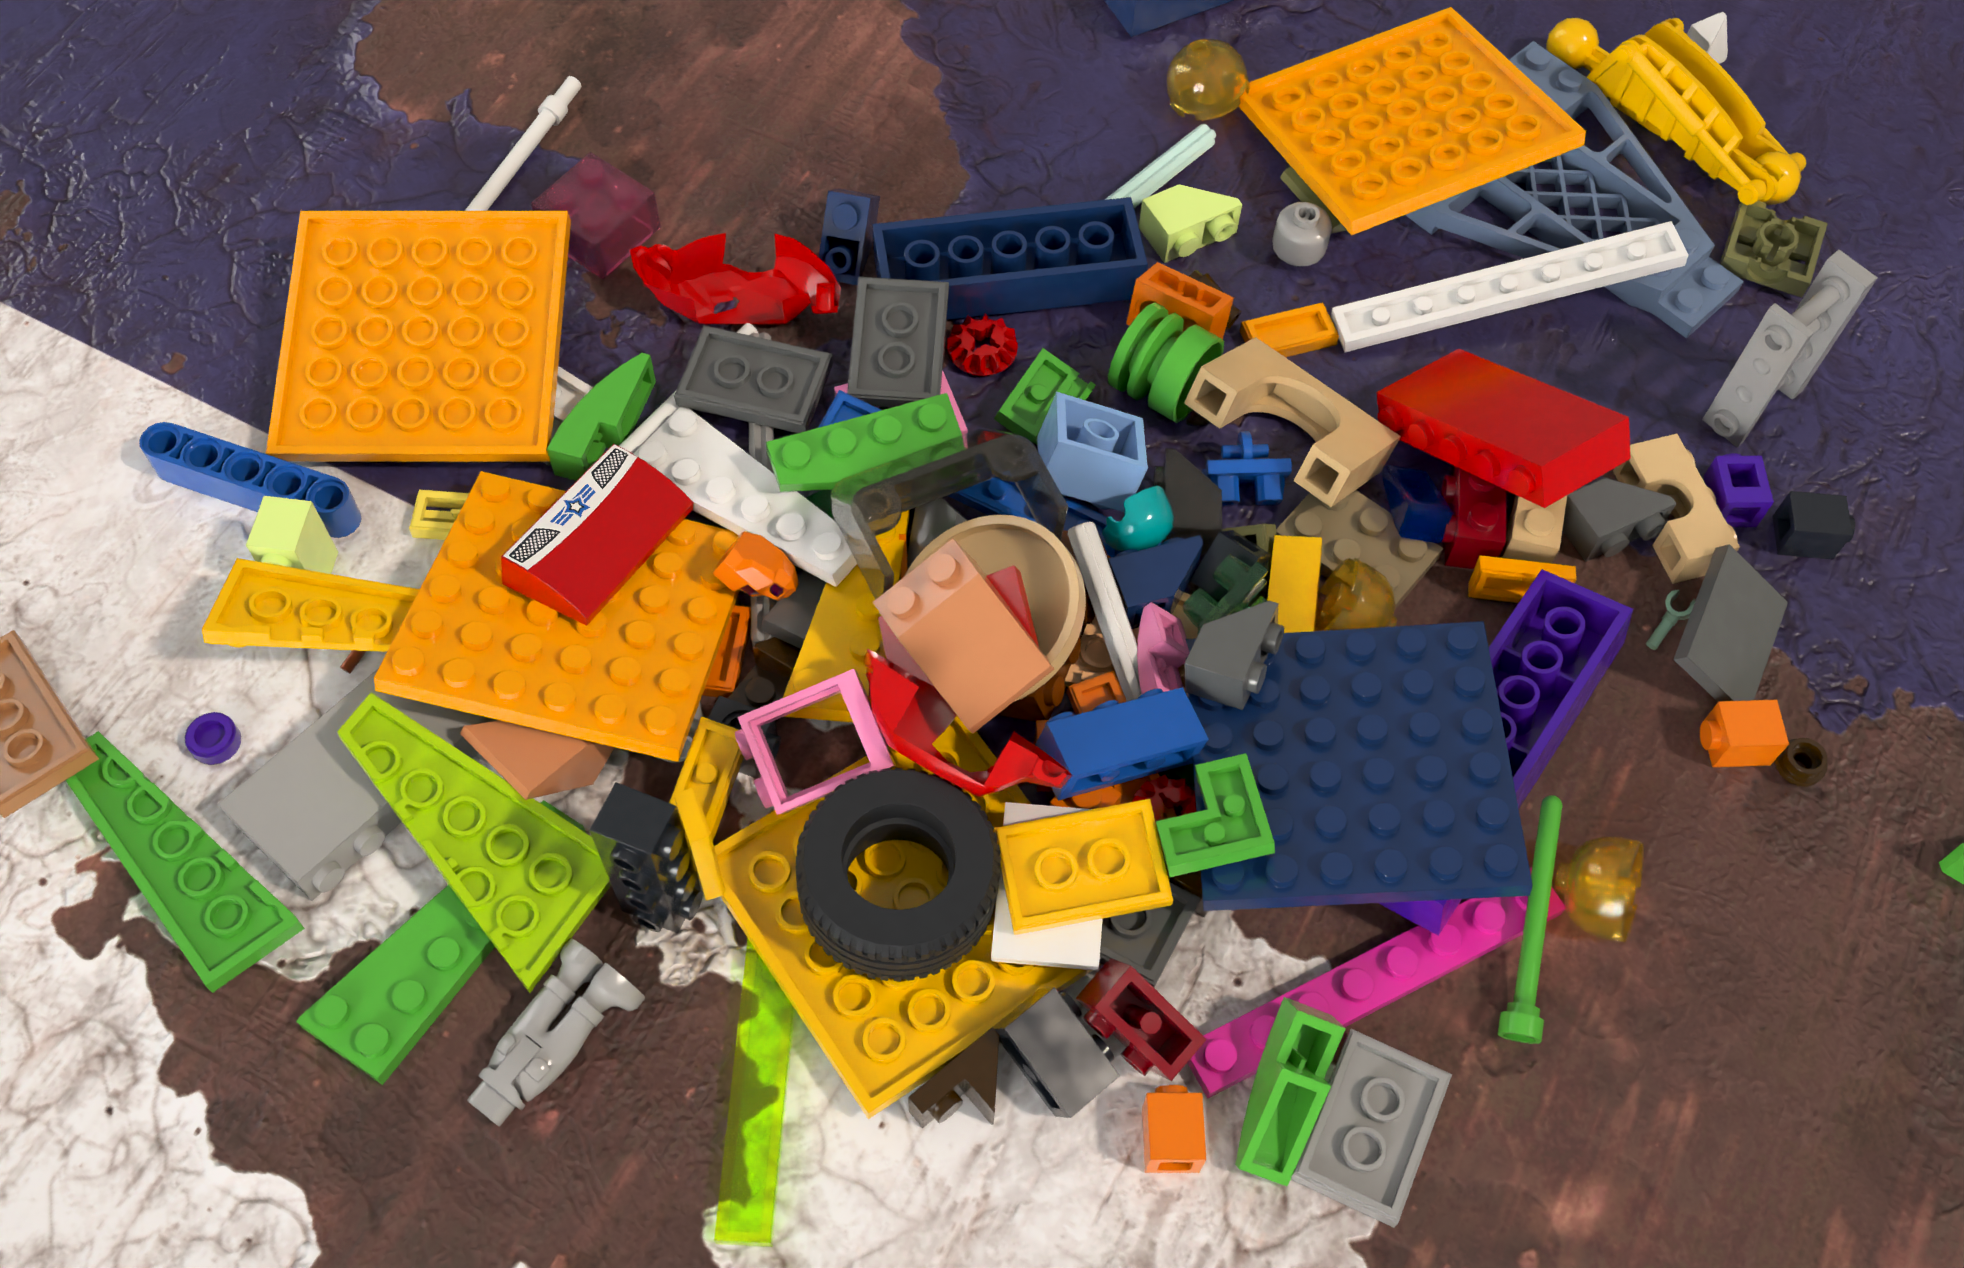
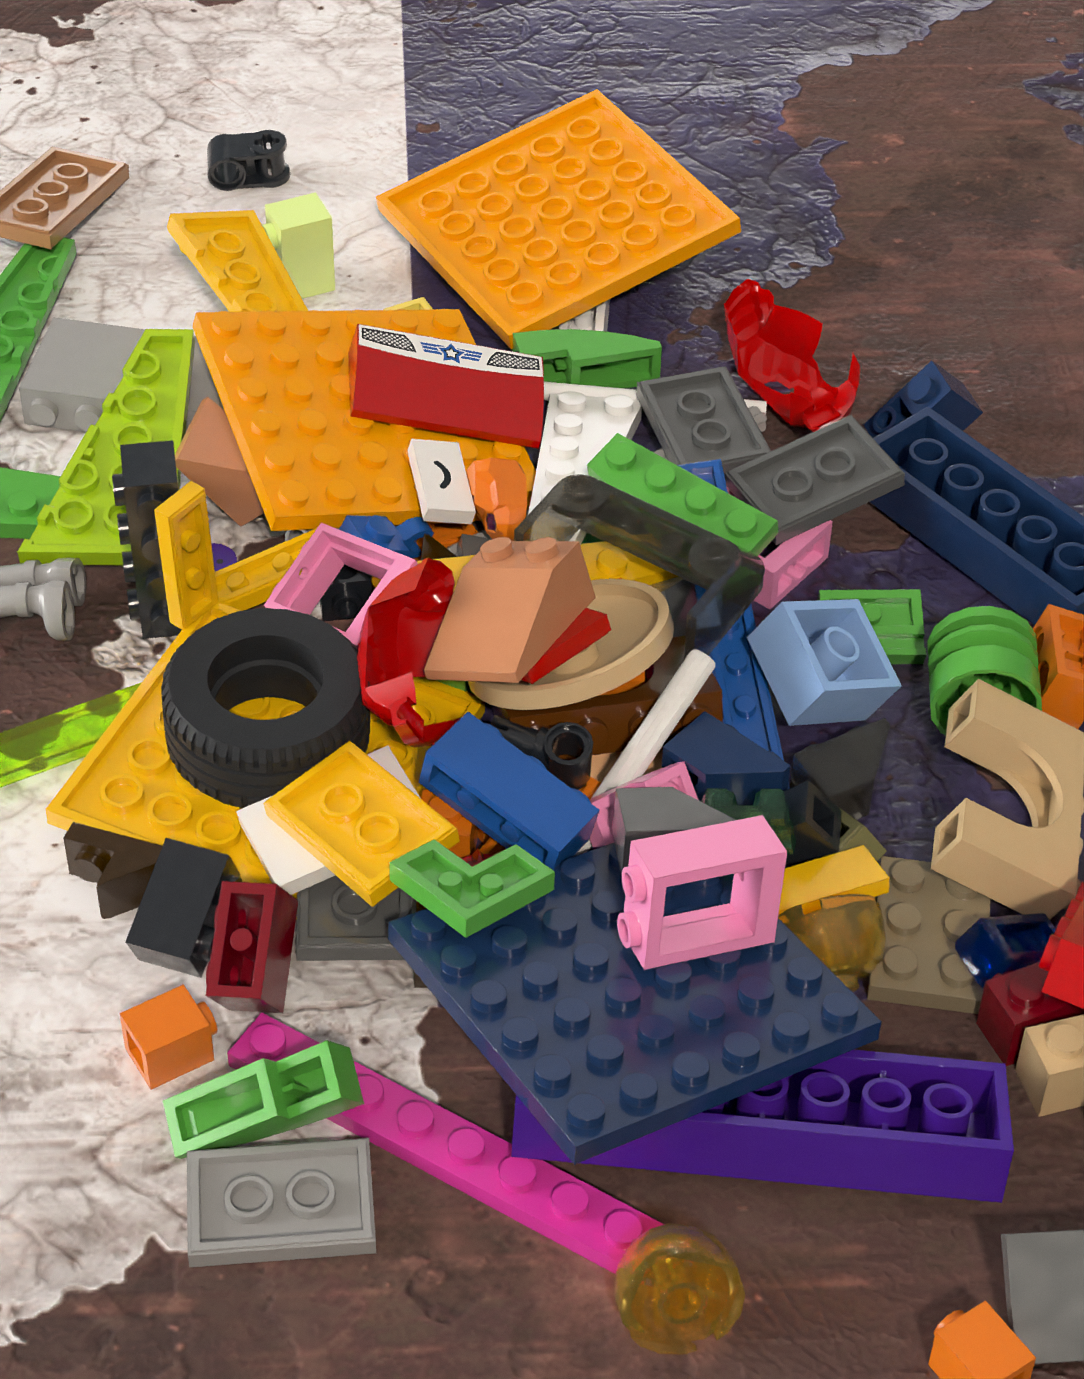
camera: 60 degrees right, 15 degrees down
blue beam [139,422,362,538] -> none
dark purple tile [185,712,241,765] -> none
white bar [465,76,582,211] -> none
clear pink brick [531,152,661,279] -> none
red gear [947,313,1018,376] -> none
teal hair [1102,486,1174,552] -> none
blue hips [1201,431,1292,507] -> none
light orange tile [1468,555,1577,603] -> none
bright green piece [1498,795,1562,1044] -> none
none -> black piece [207,130,291,191]
none -> blue plate [339,515,434,558]
none -> white tile [407,439,476,524]
none -> black pin [491,715,593,790]
none -> bright pink window [617,815,787,970]

